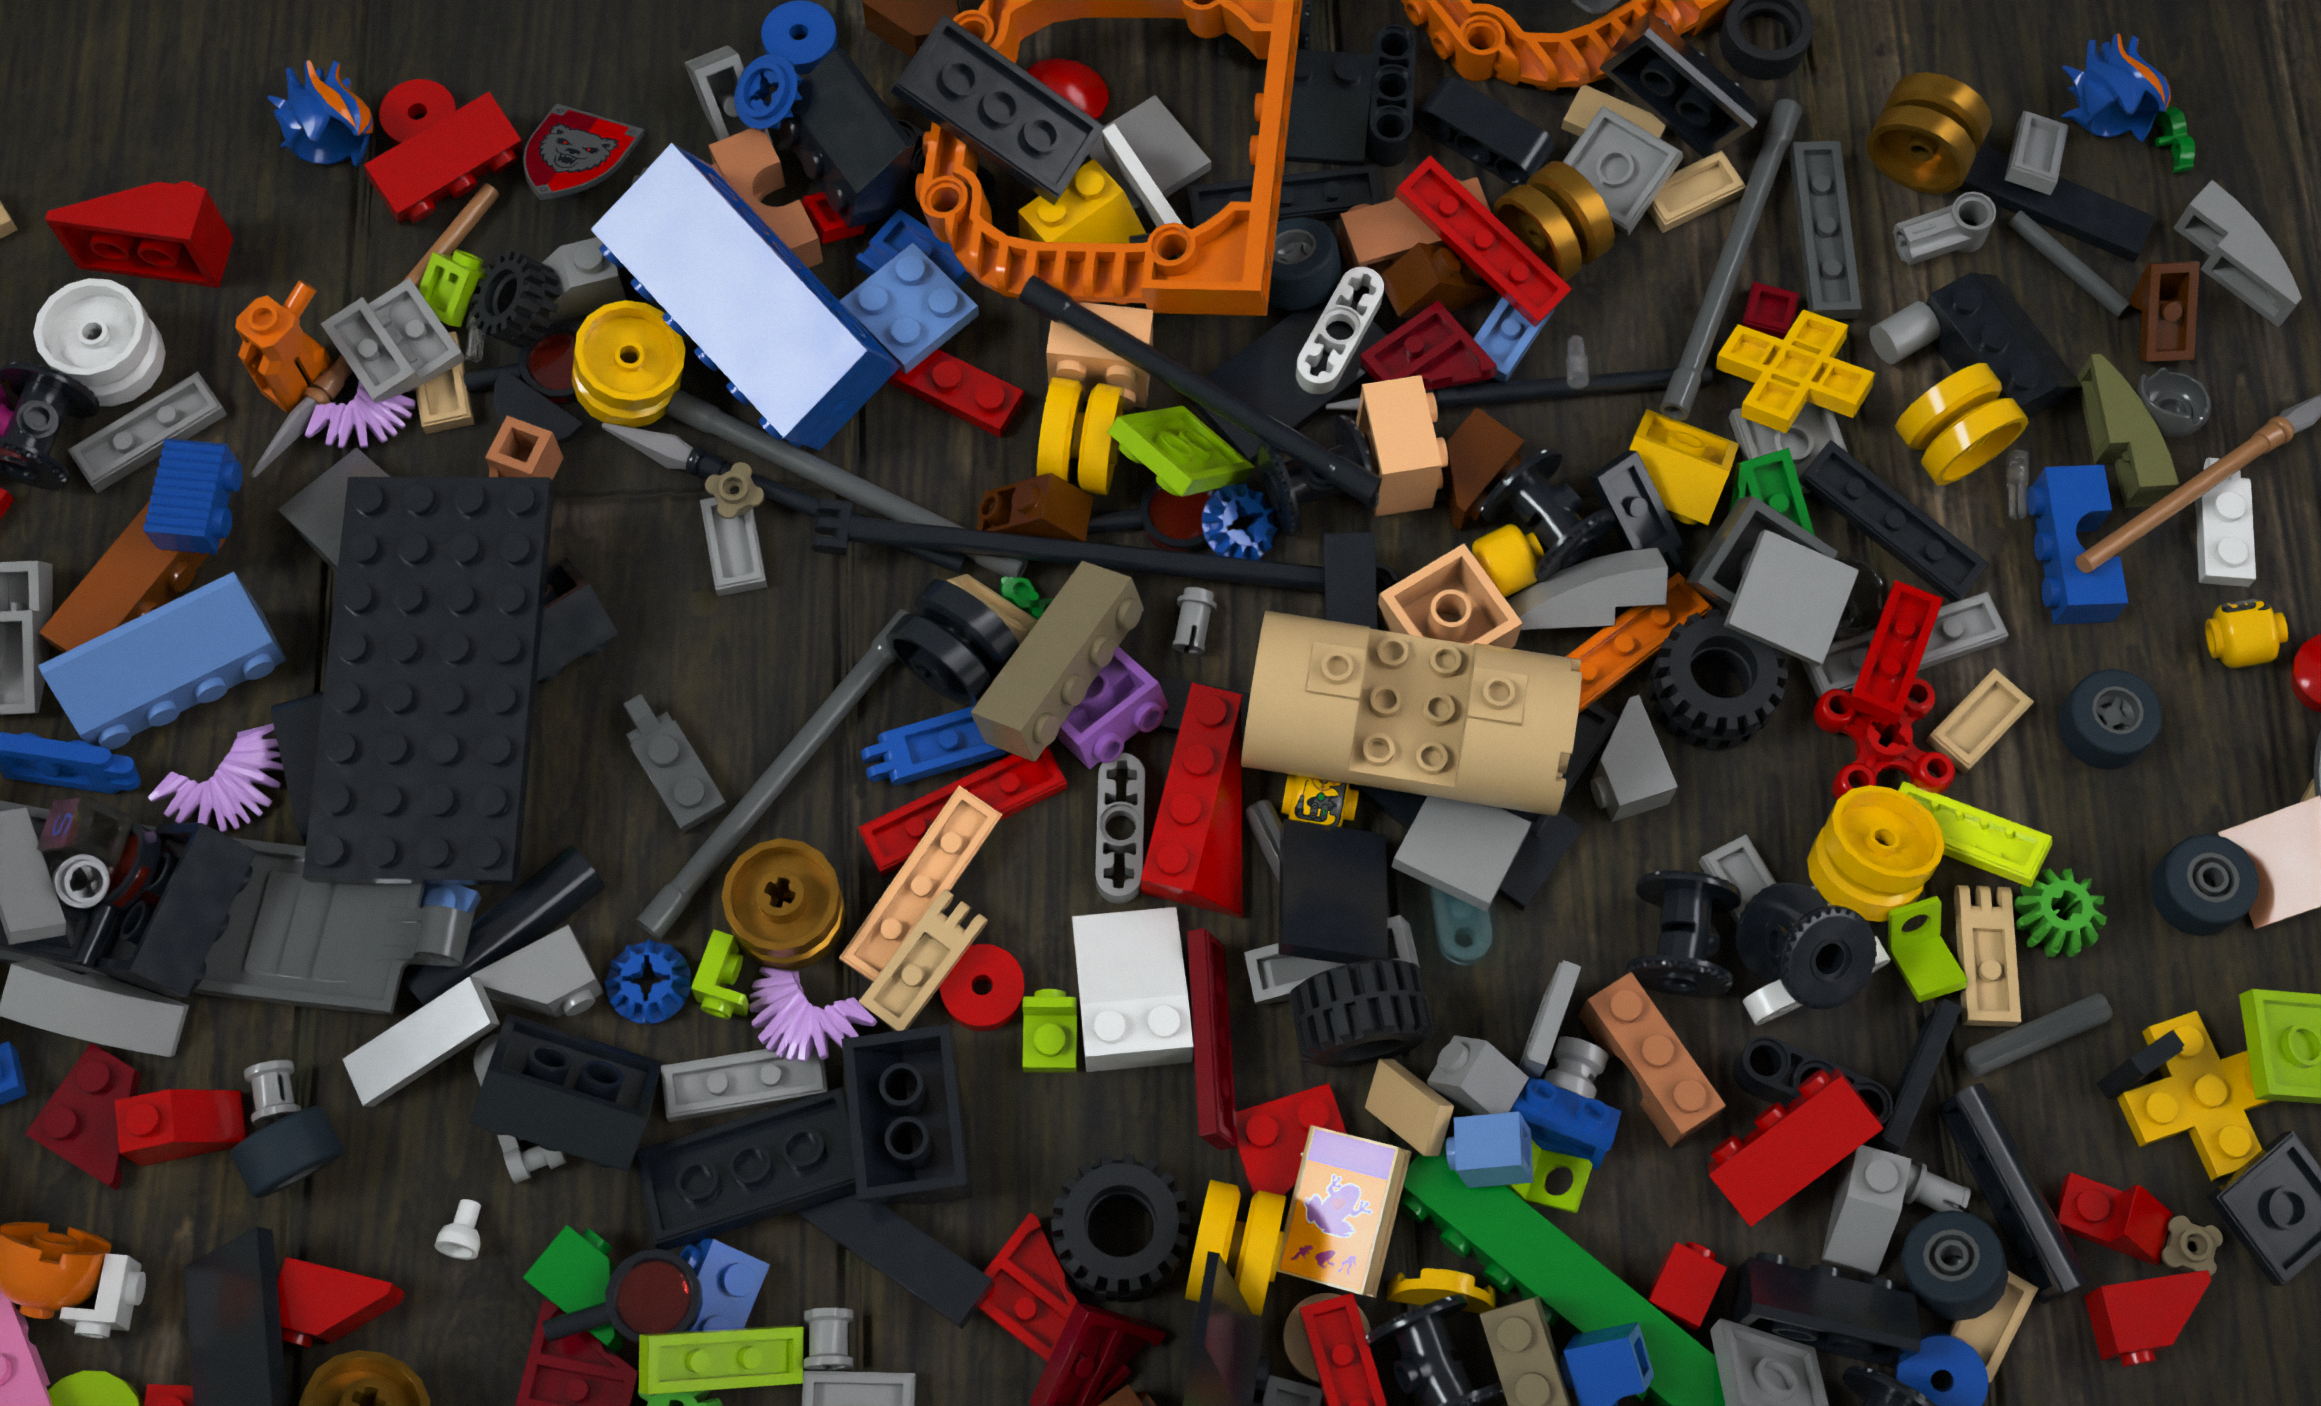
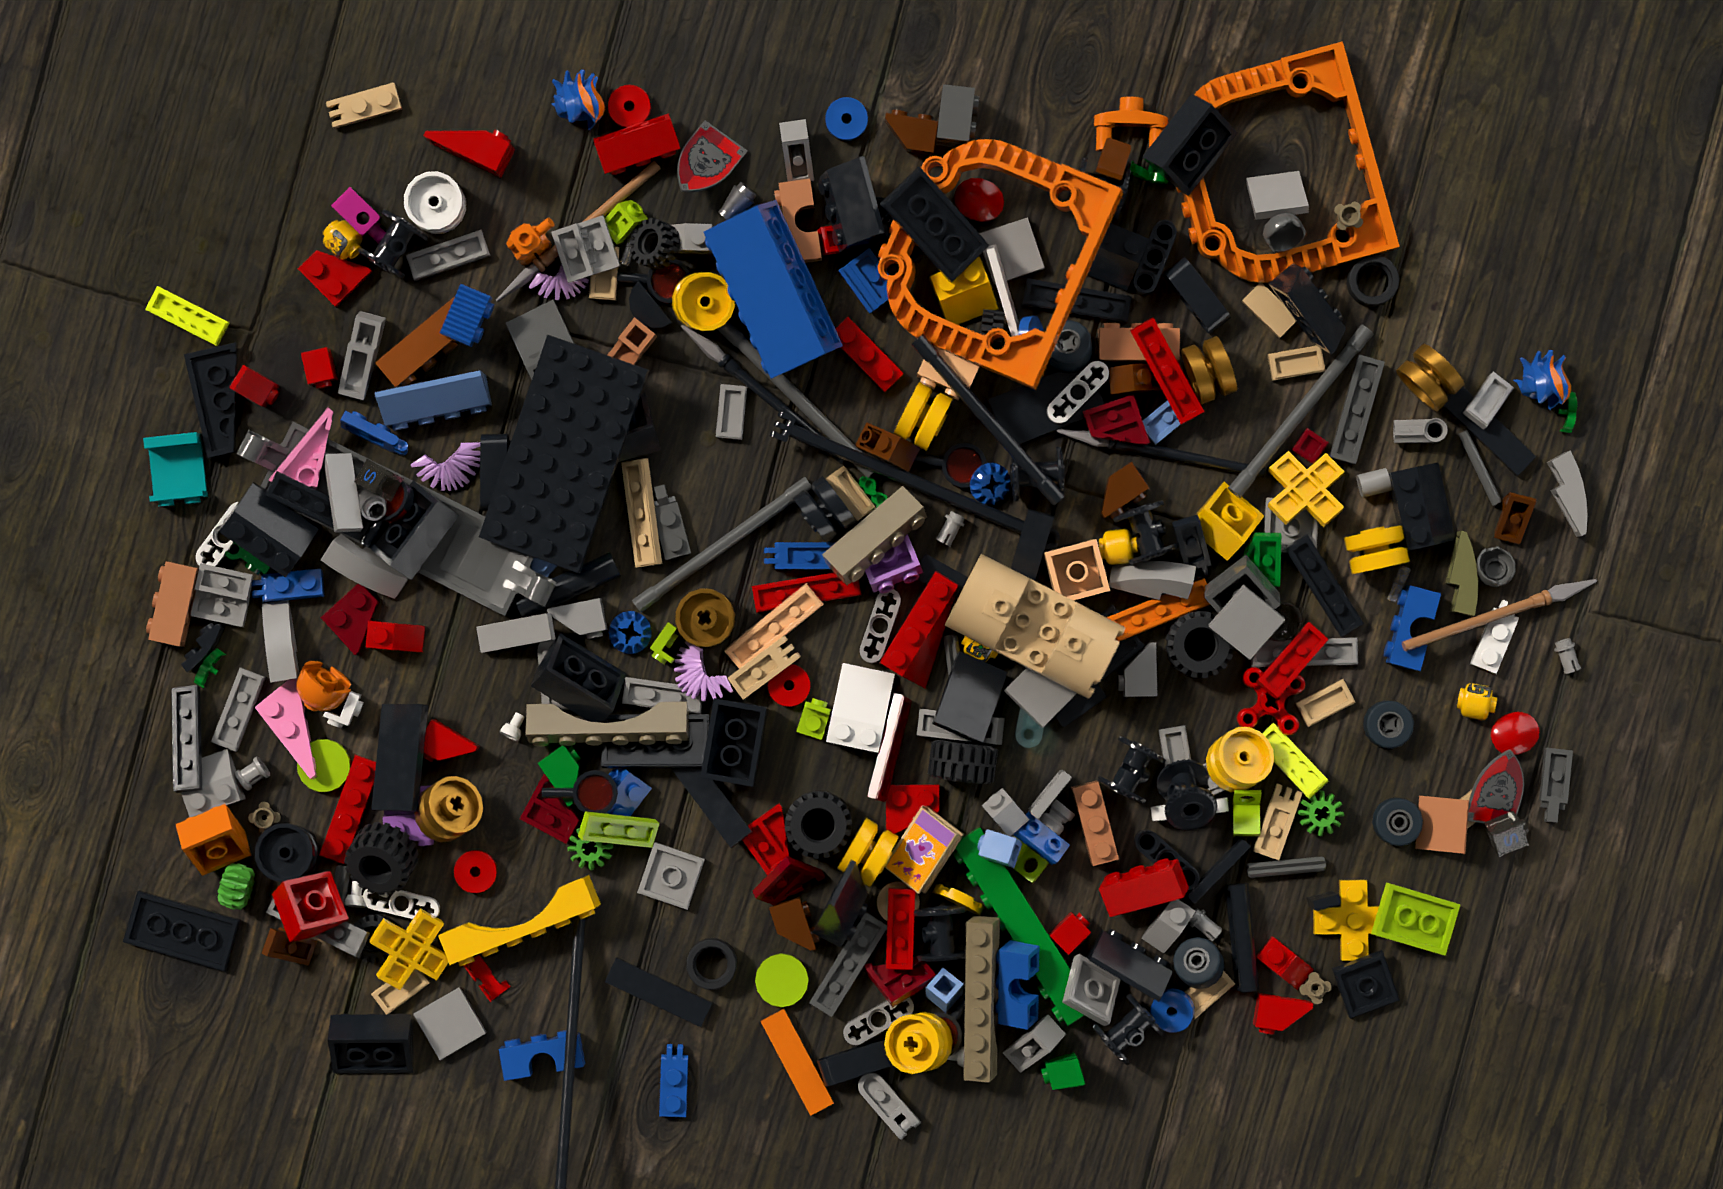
camera: 25 degrees right, 20 degrees up
black wheel [231,1106,344,1198] -> none
light grey bush [244,1060,301,1127] -> none
dark tan plate [705,462,764,519] -> none
blue gear [734,54,803,132] -> none
light grey bush [804,1308,853,1371] -> none
medium blue plate [840,243,979,374] -> none
lime plate [1107,406,1255,497] -> none
light nougat brick [1356,375,1448,517] -> none
tan tile [1365,1059,1454,1156] -> none
light grey tile [1563,105,1683,236] -> none
clear pin [1566,335,1589,389] -> none
none -> dark tan arch [526,702,689,746]
none -> tan tile [621,458,662,568]

